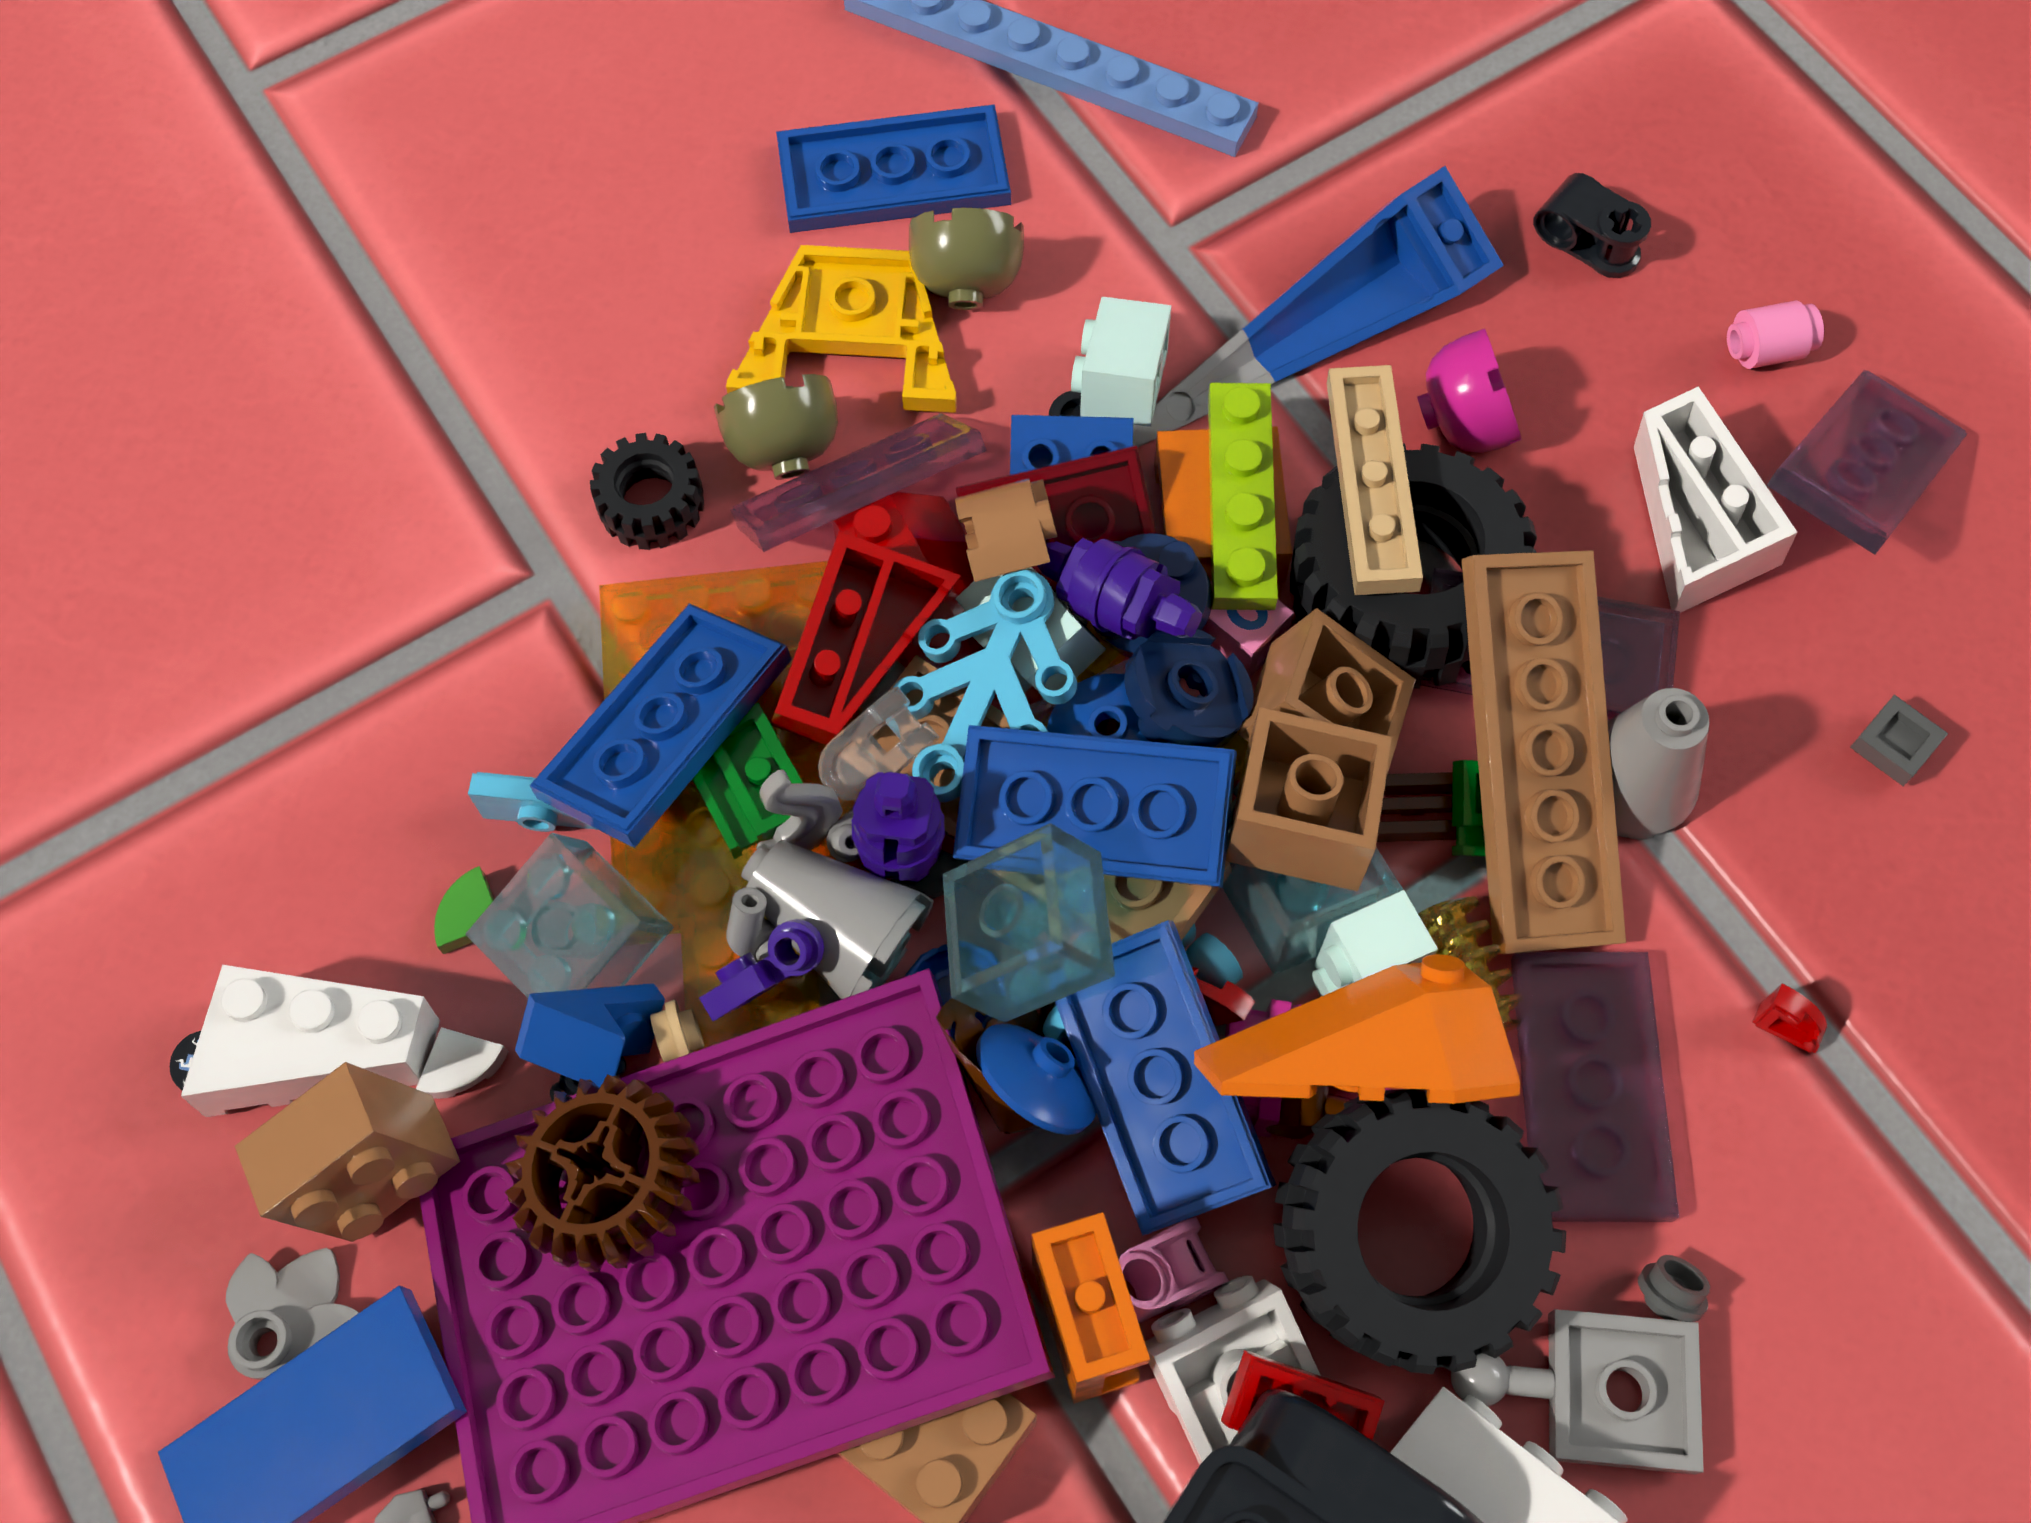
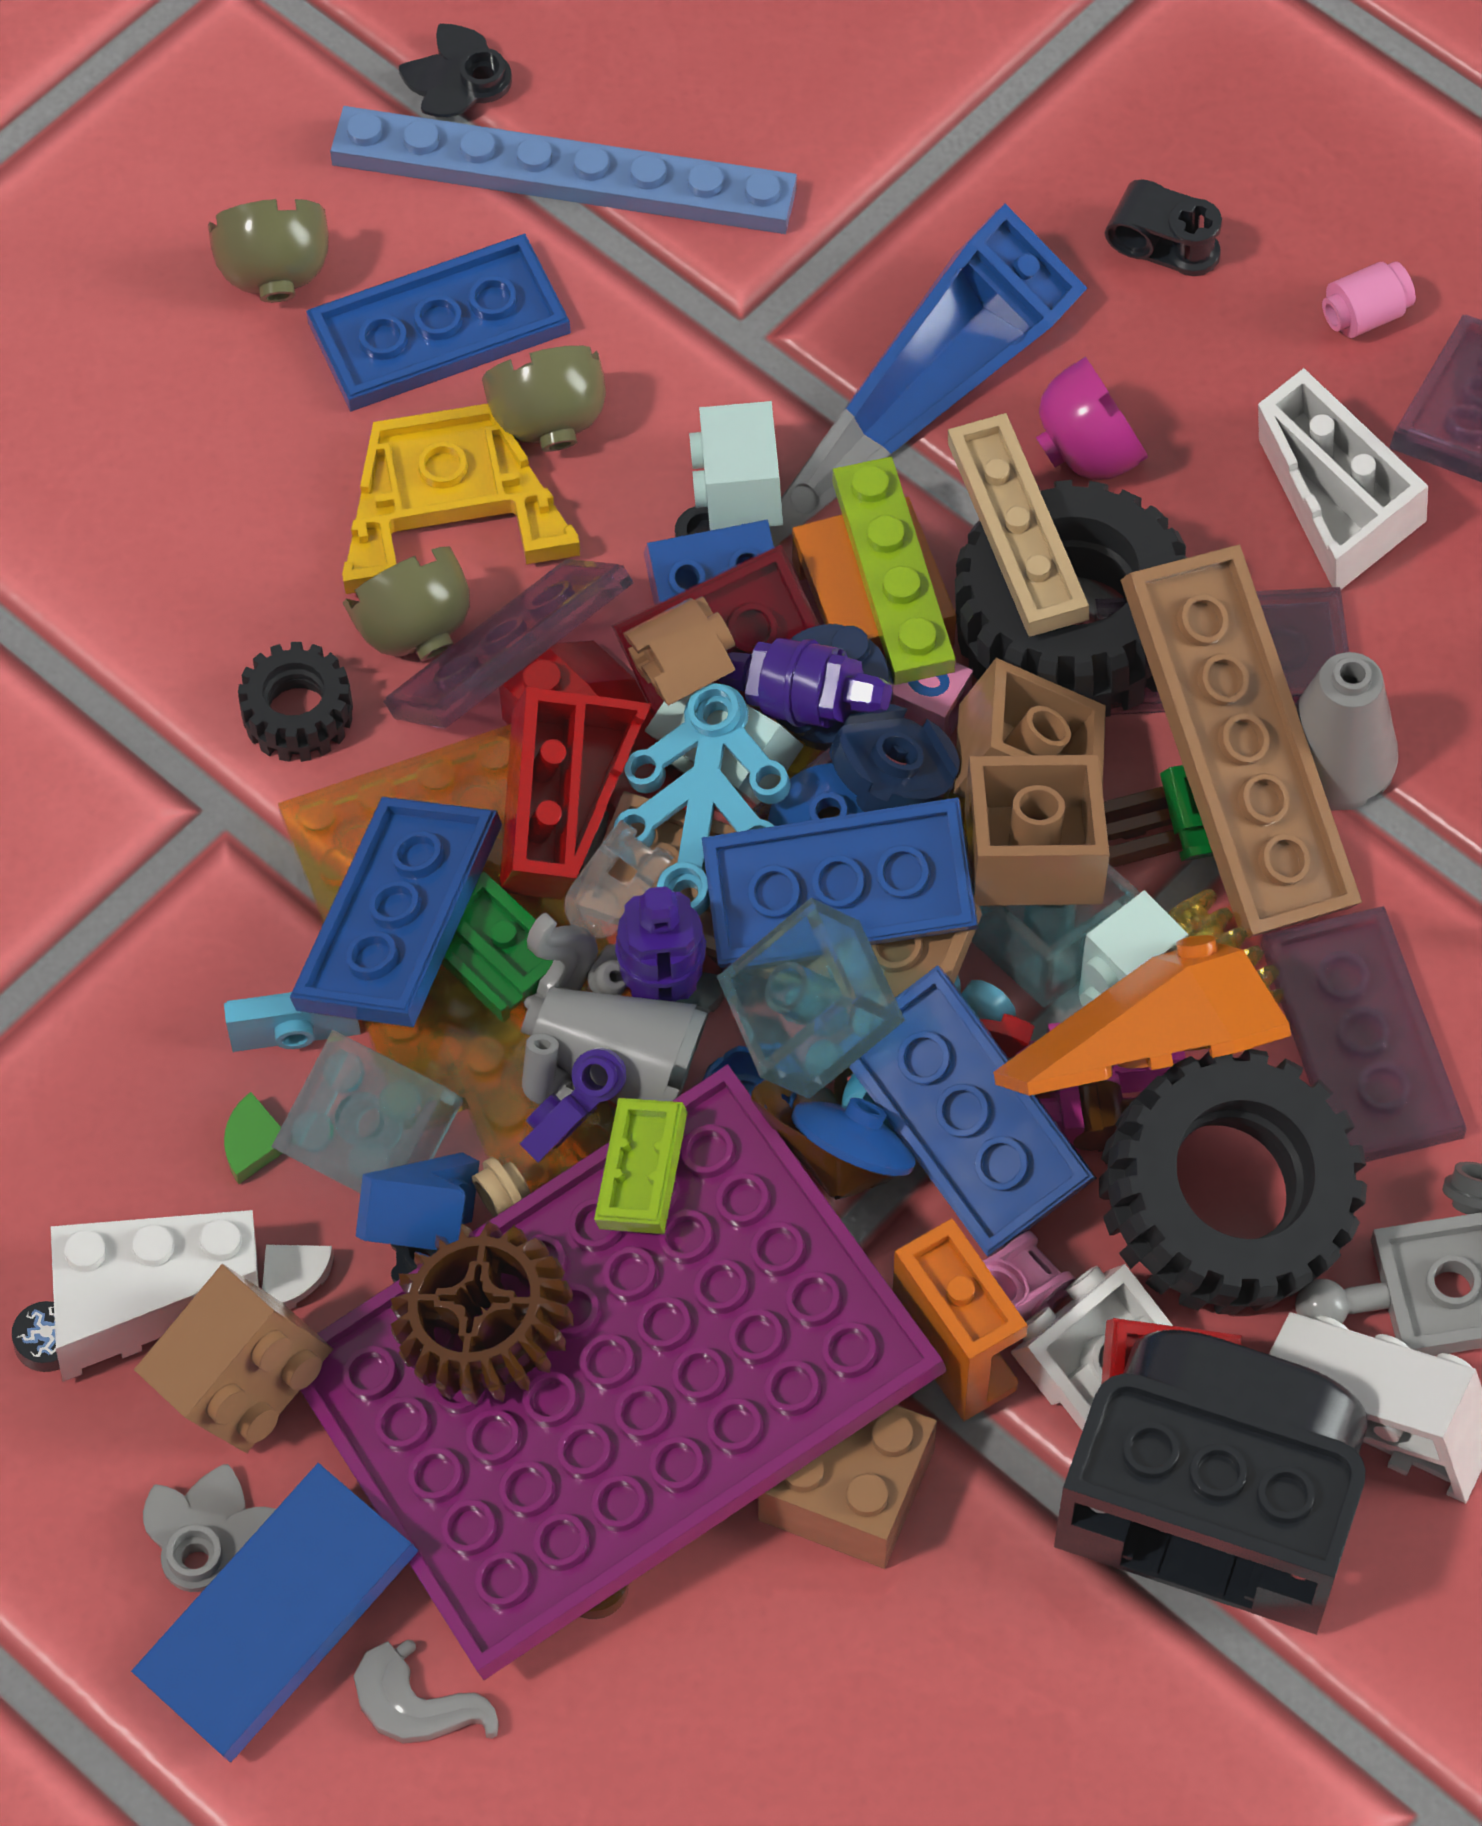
camera: 15 degrees left, 5 degrees down
none -> olive cylinder [208,199,328,303]
none -> lime plate [594,1098,688,1234]

